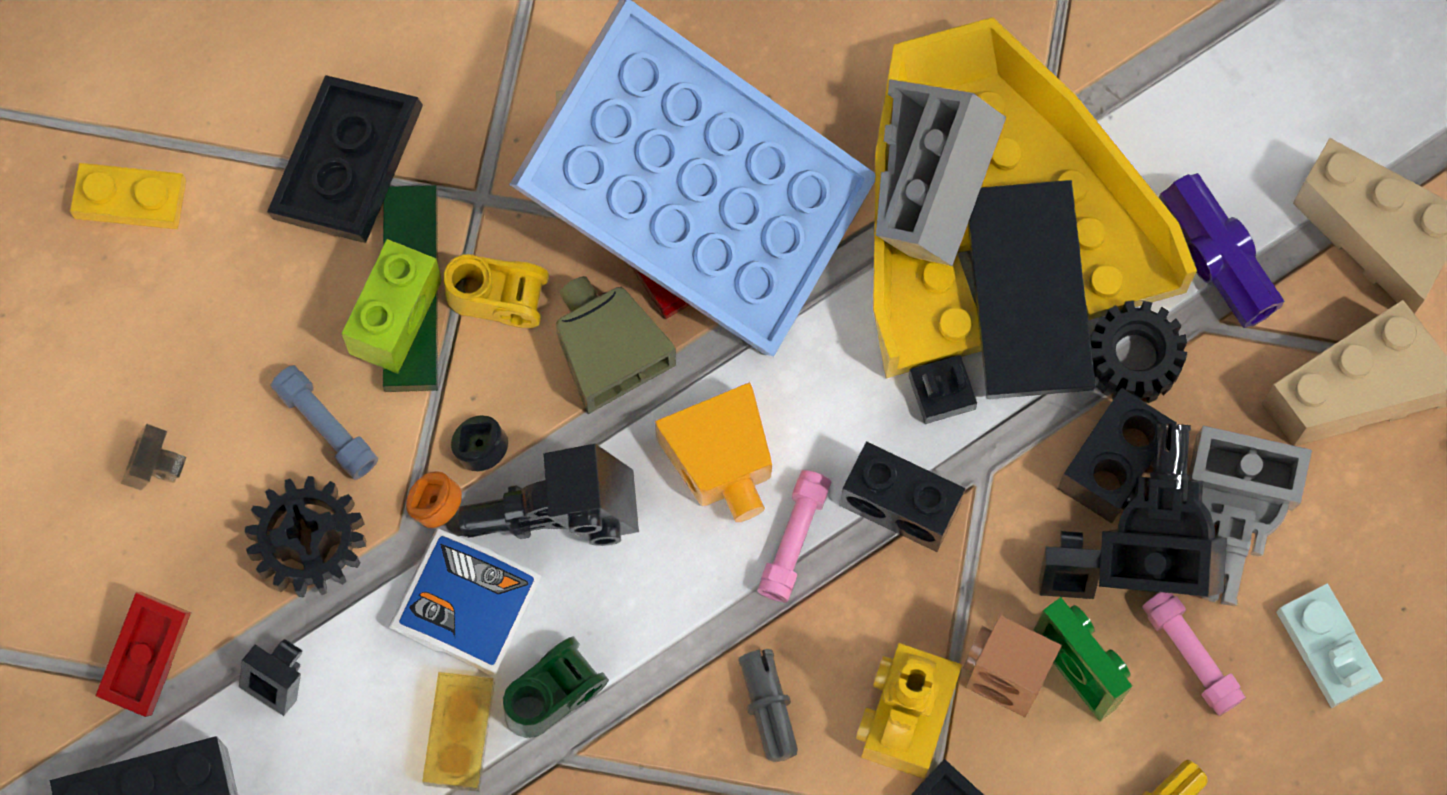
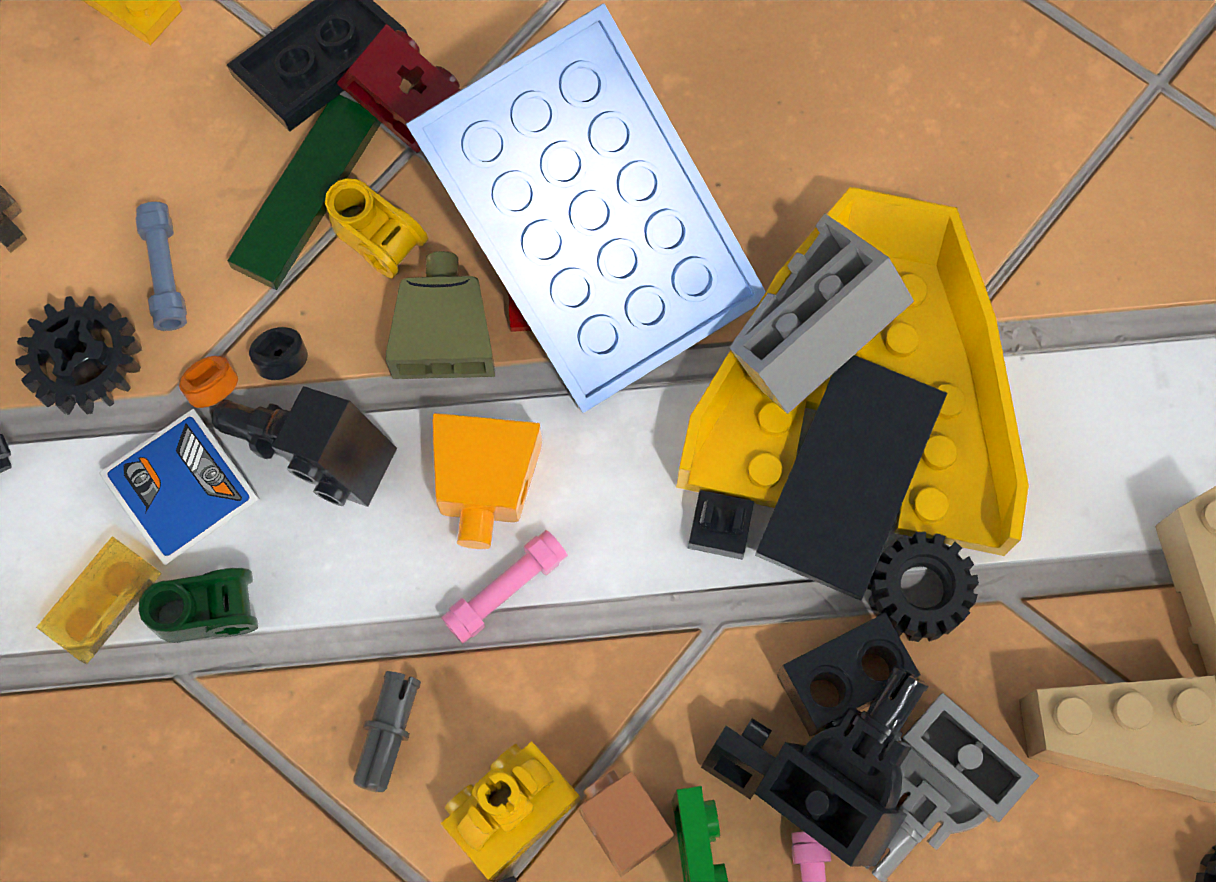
camera: 30 degrees right, 0 degrees up
lime brick [341,239,442,374] -> none
black brick [840,441,966,552] -> none
dark purple piece [1159,173,1285,329] -> none
none -> dark red brick [337,24,460,153]

